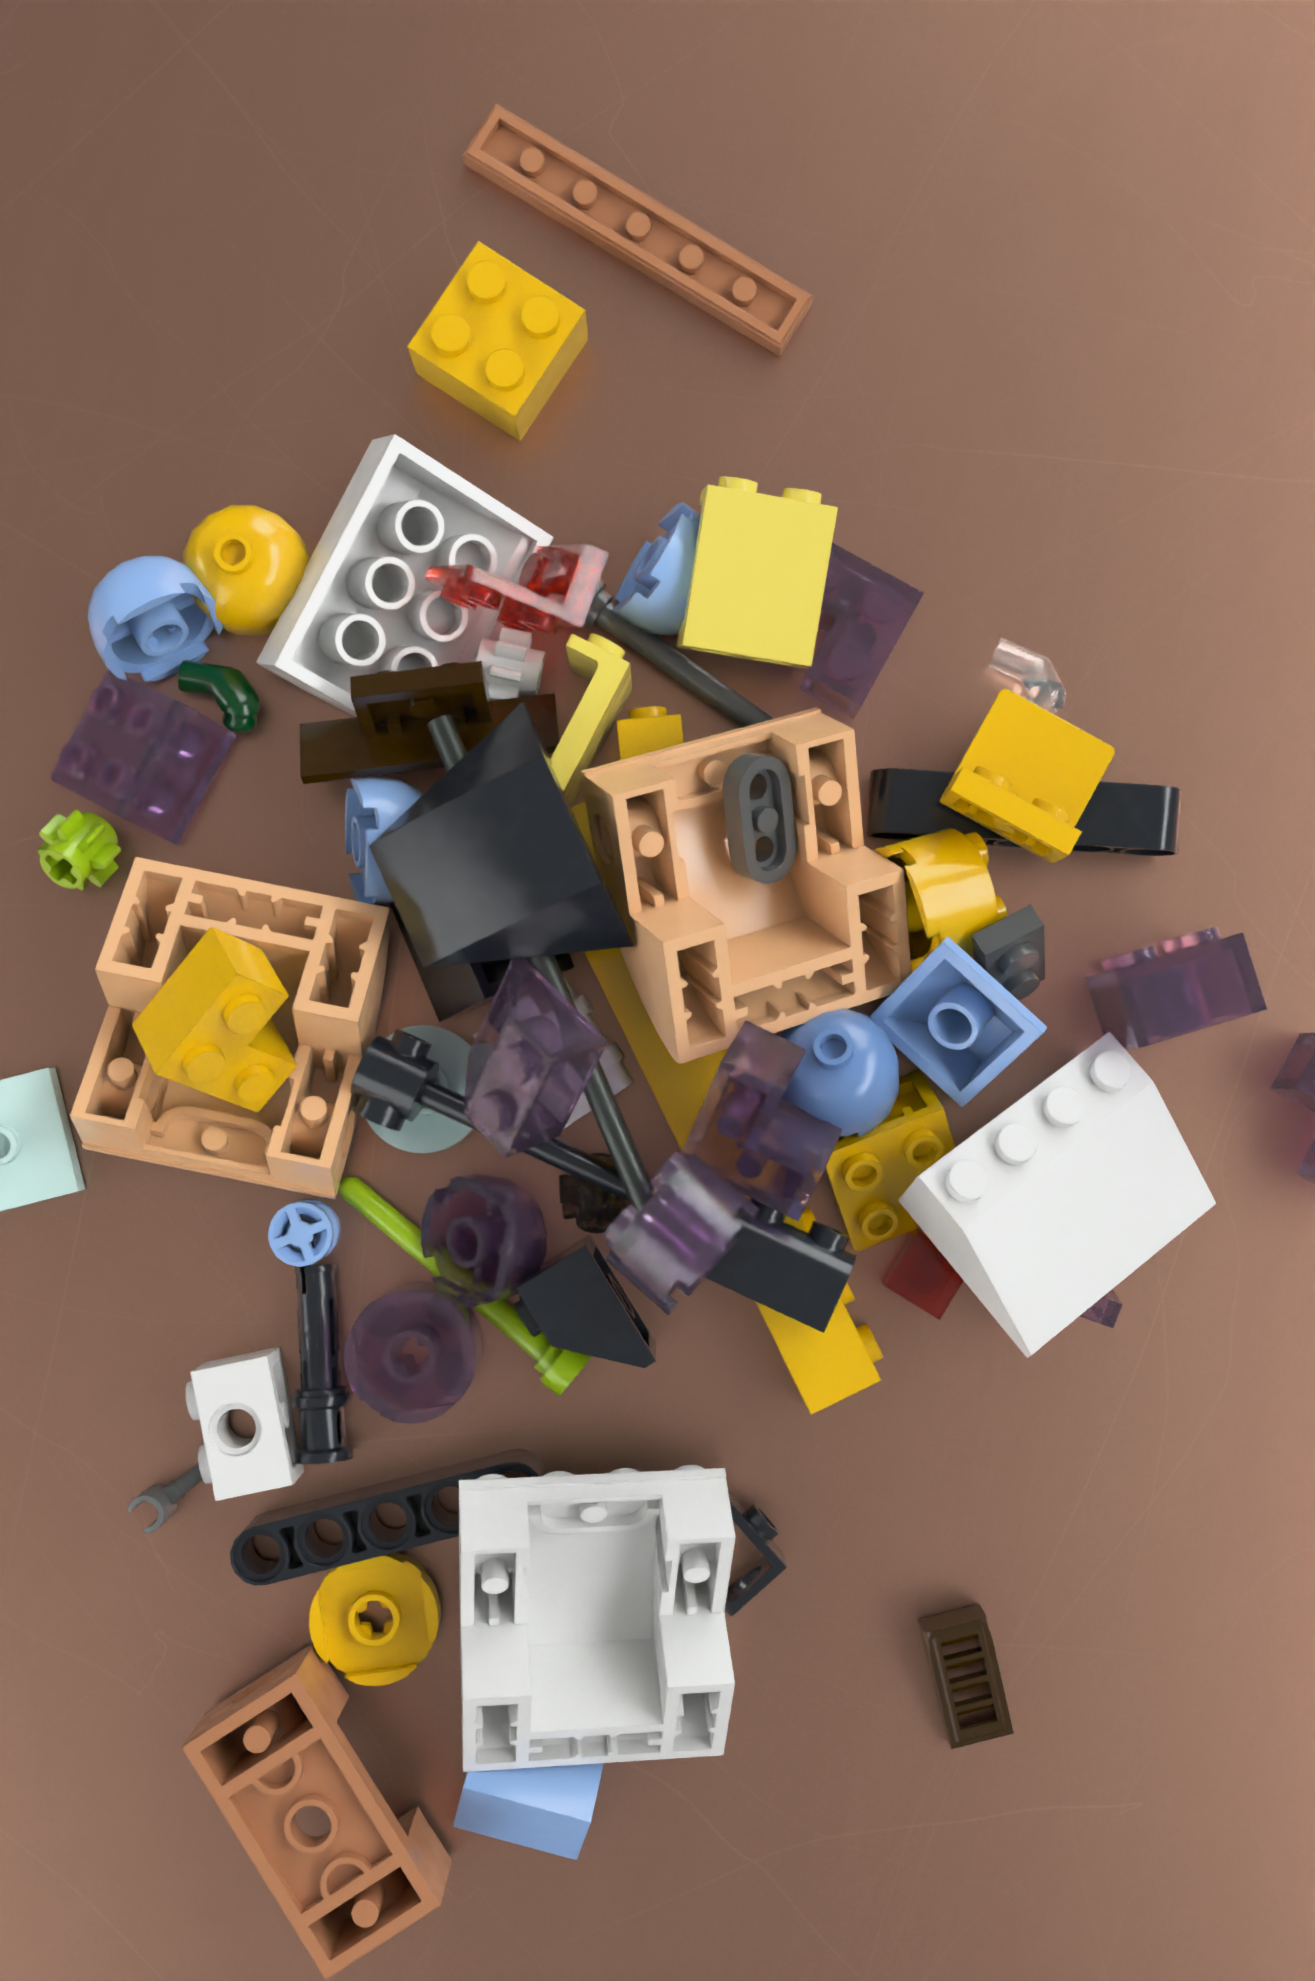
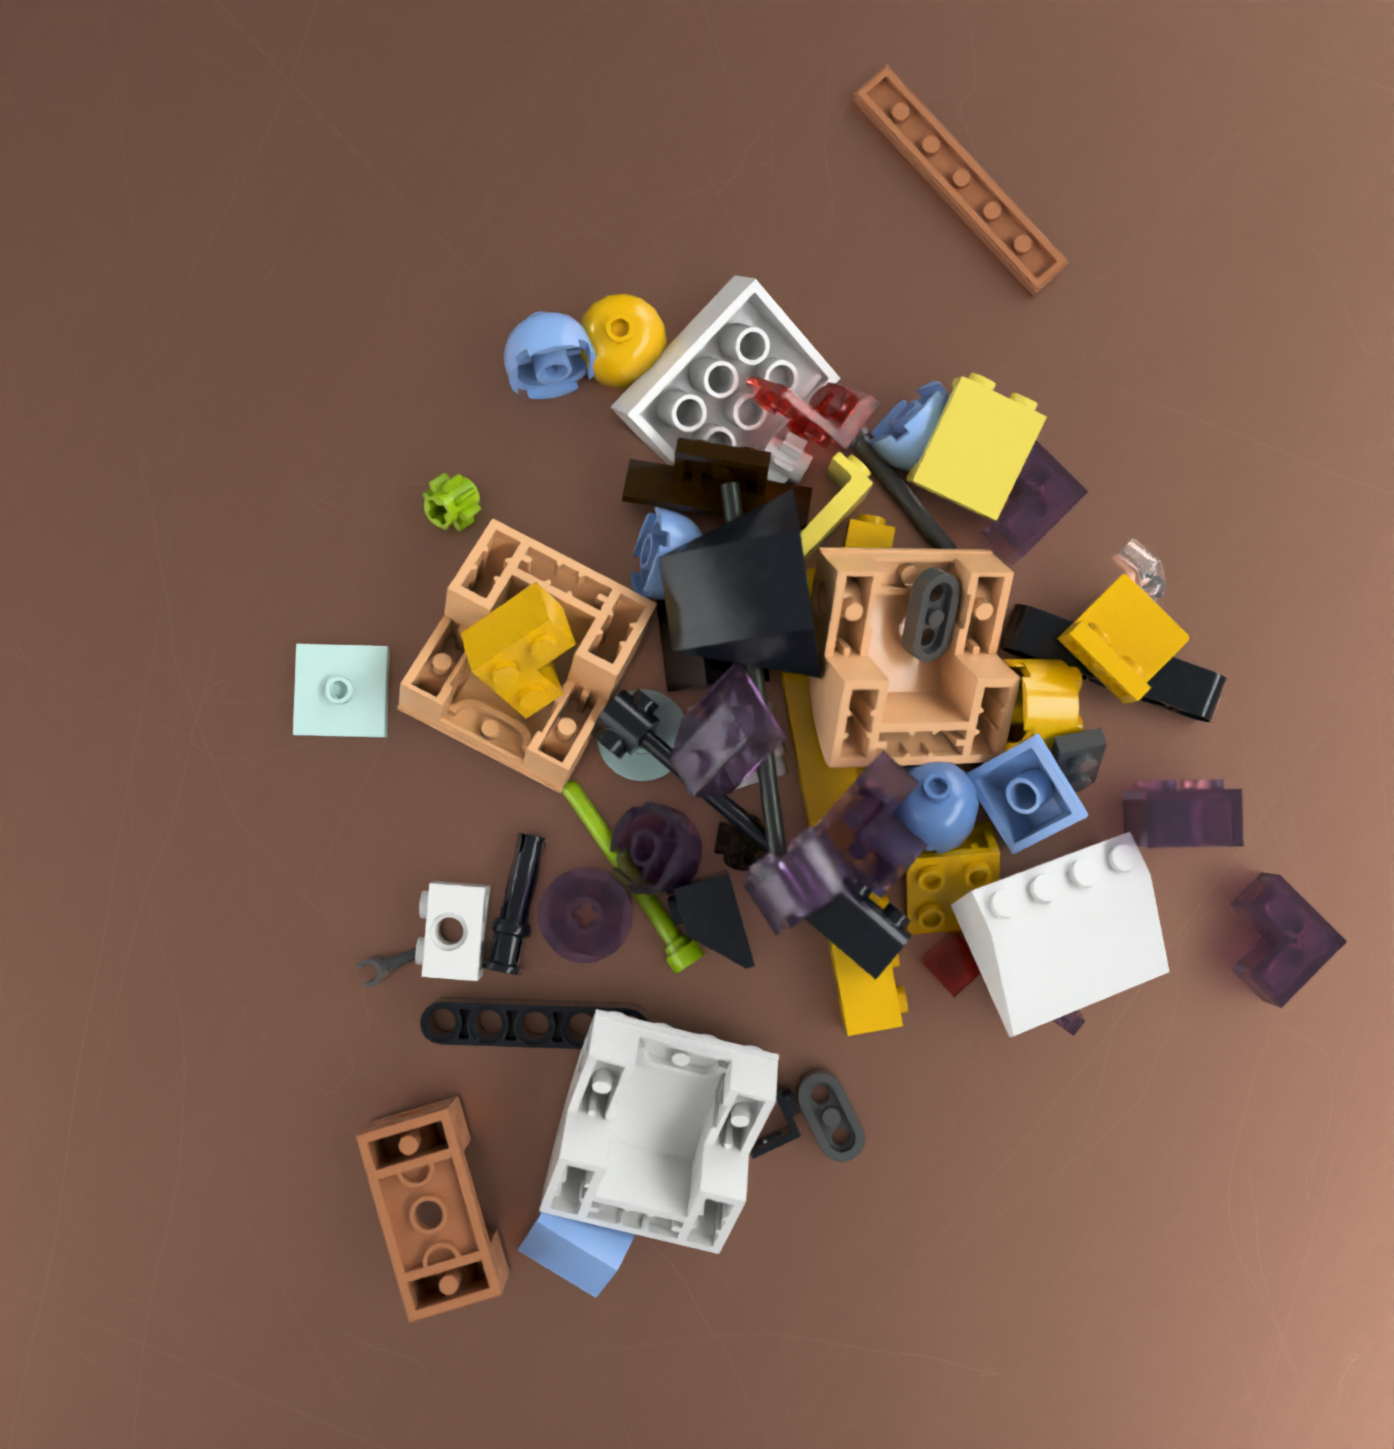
camera: 15 degrees right, 0 degrees up
clear purple bracket [51,670,236,846] -> none
dark green arm [178,660,261,733] -> none
light blue wheel [268,1199,341,1267] -> none
yellow plate [309,1552,441,1686] -> none
yellow brick [407,241,588,441] -> none
dark brown slope [918,1604,1014,1749] -> none
none -> dark grey plate [797,1070,865,1162]

